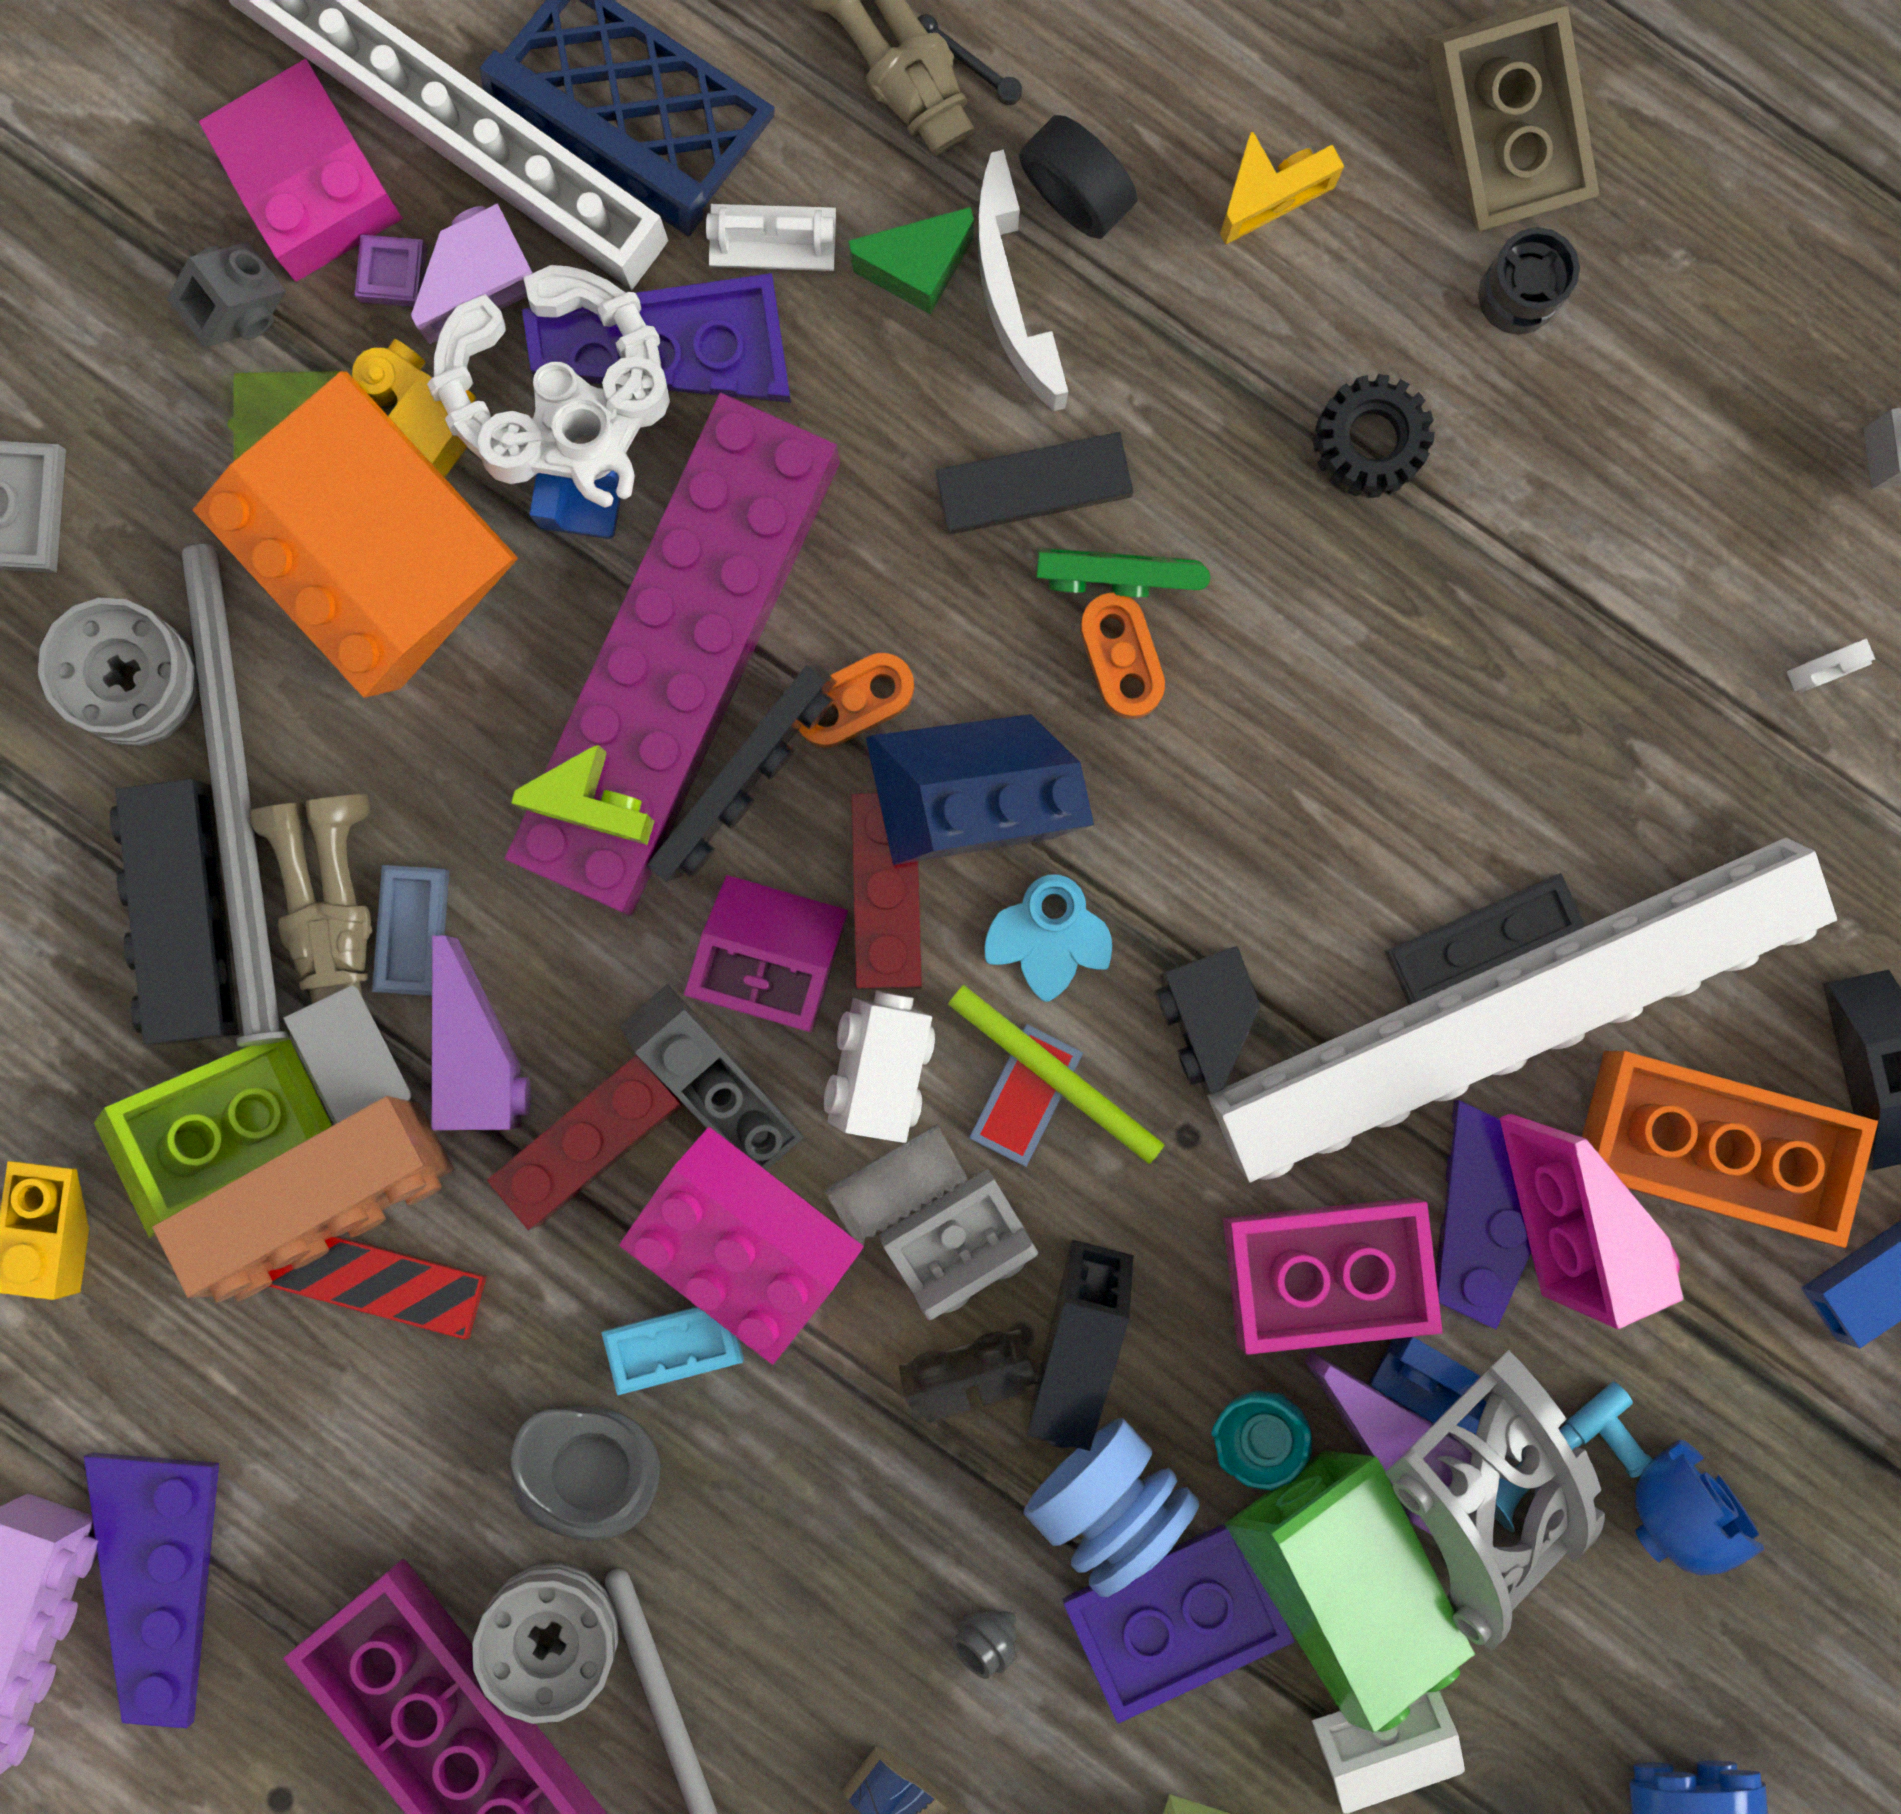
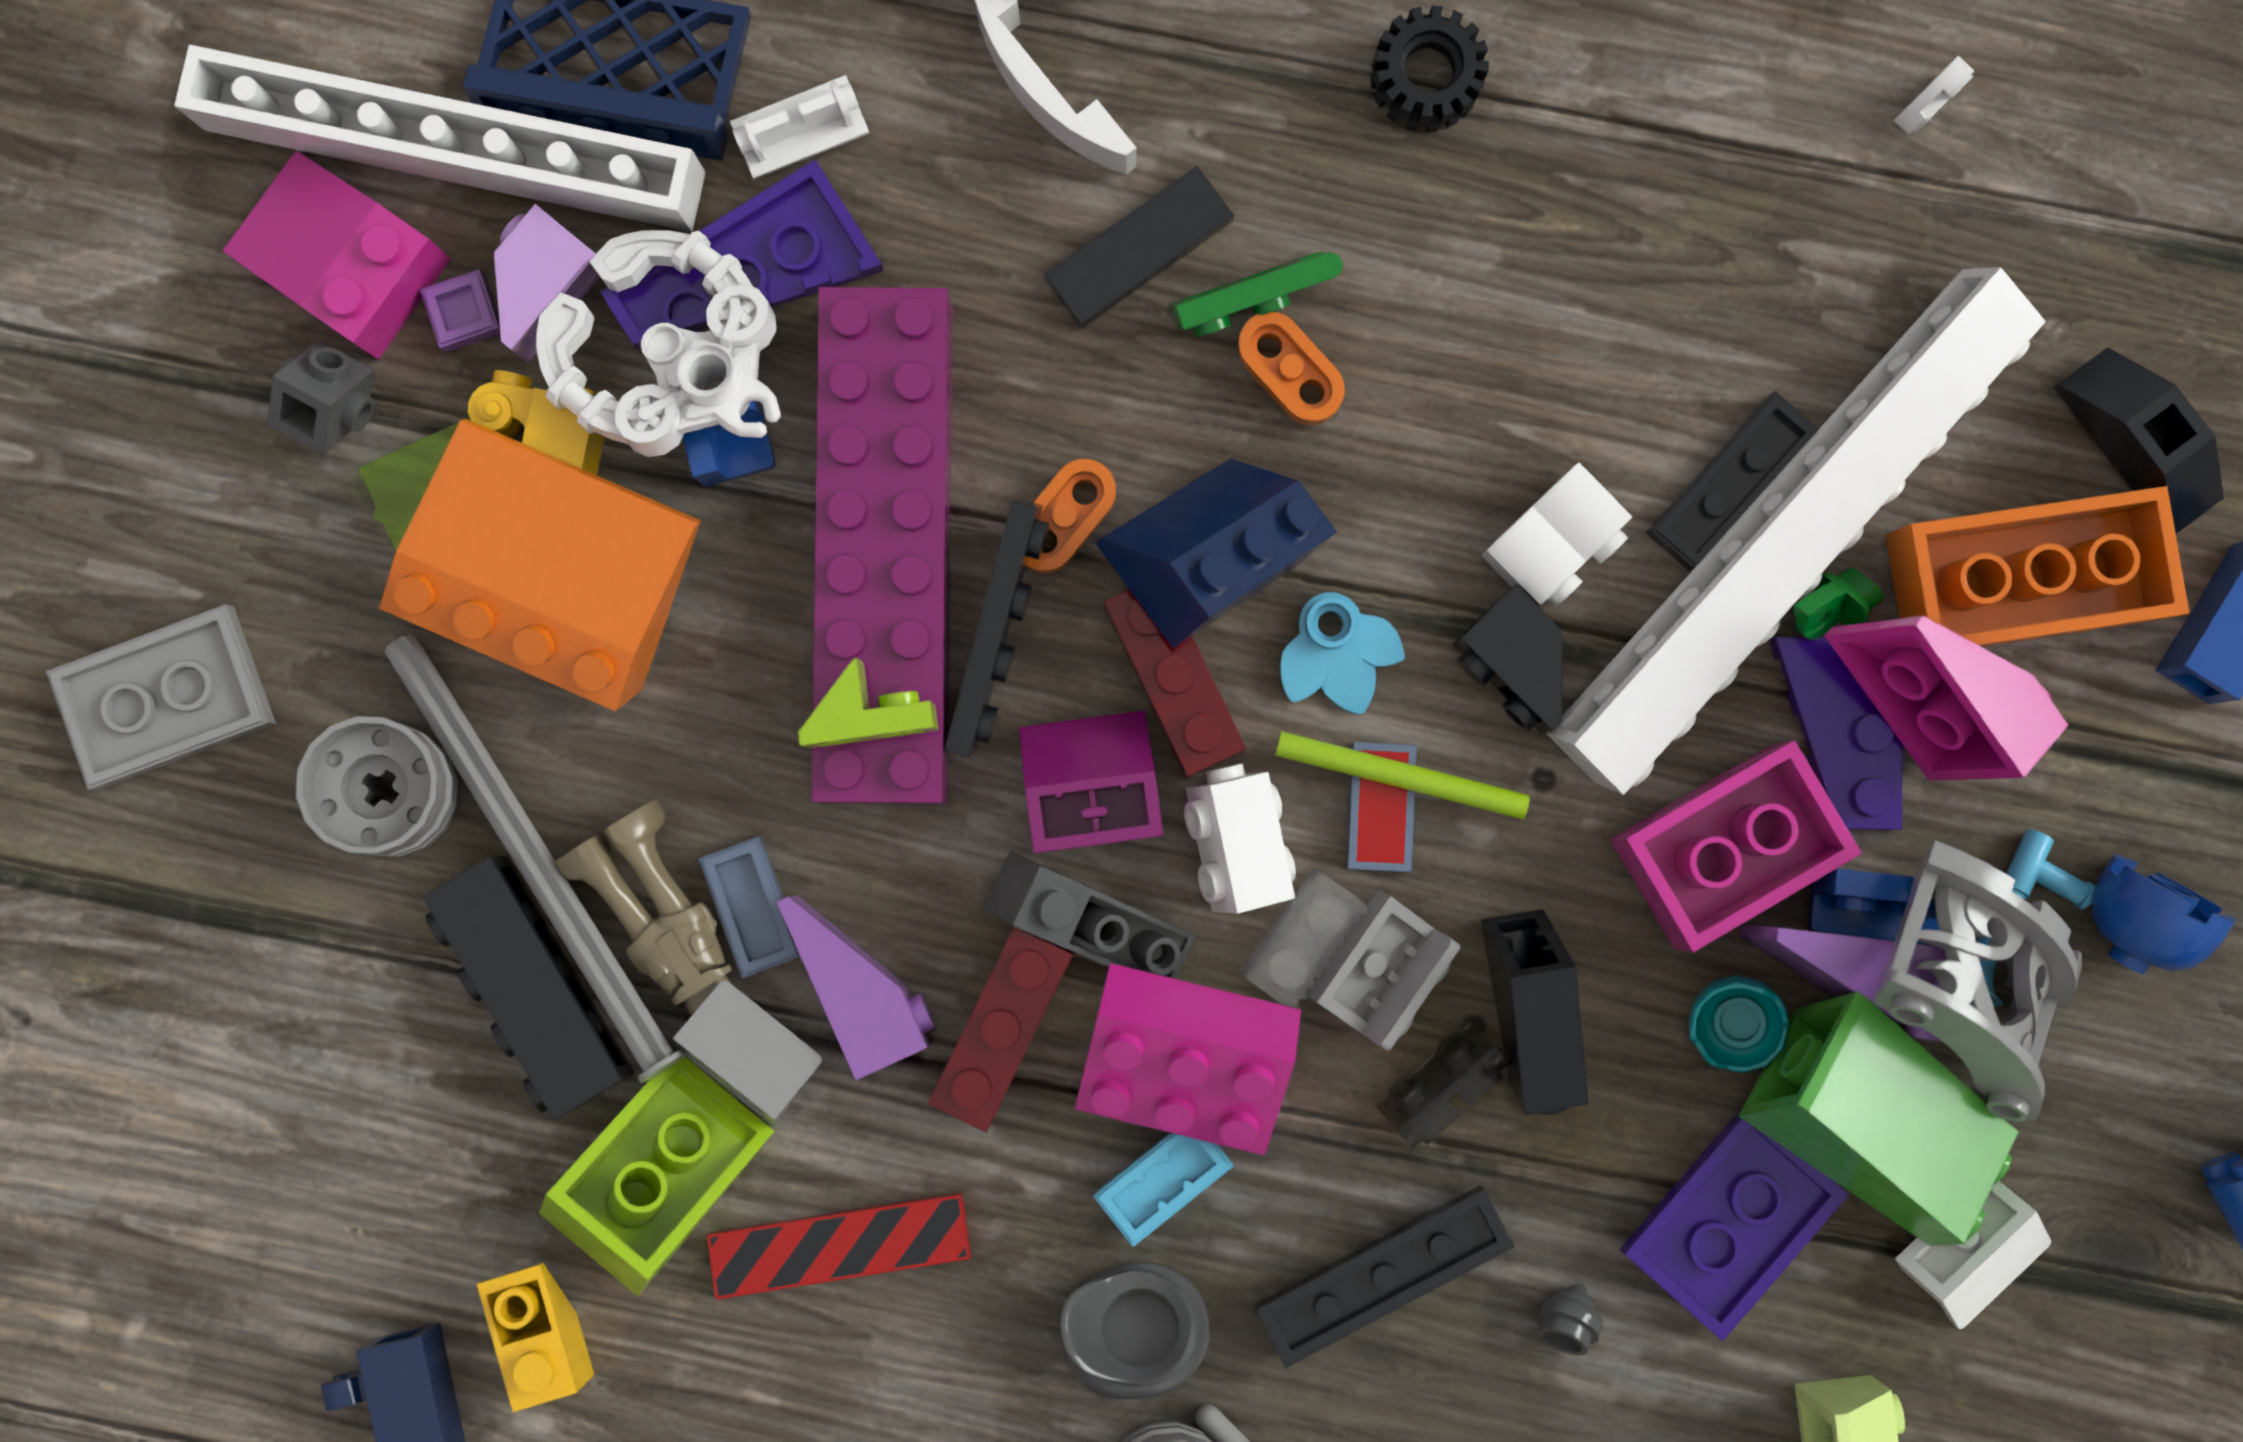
camera: 25 degrees left, 0 degrees up
nougat brick [152,1096,455,1302] -> none
green slope [848,207,974,315] -> none
light blue wheel [1024,1417,1200,1597] -> none
none -> black plate [1254,1185,1515,1368]
none -> white brick [1481,462,1632,608]
none -> green piece [1793,567,1884,640]

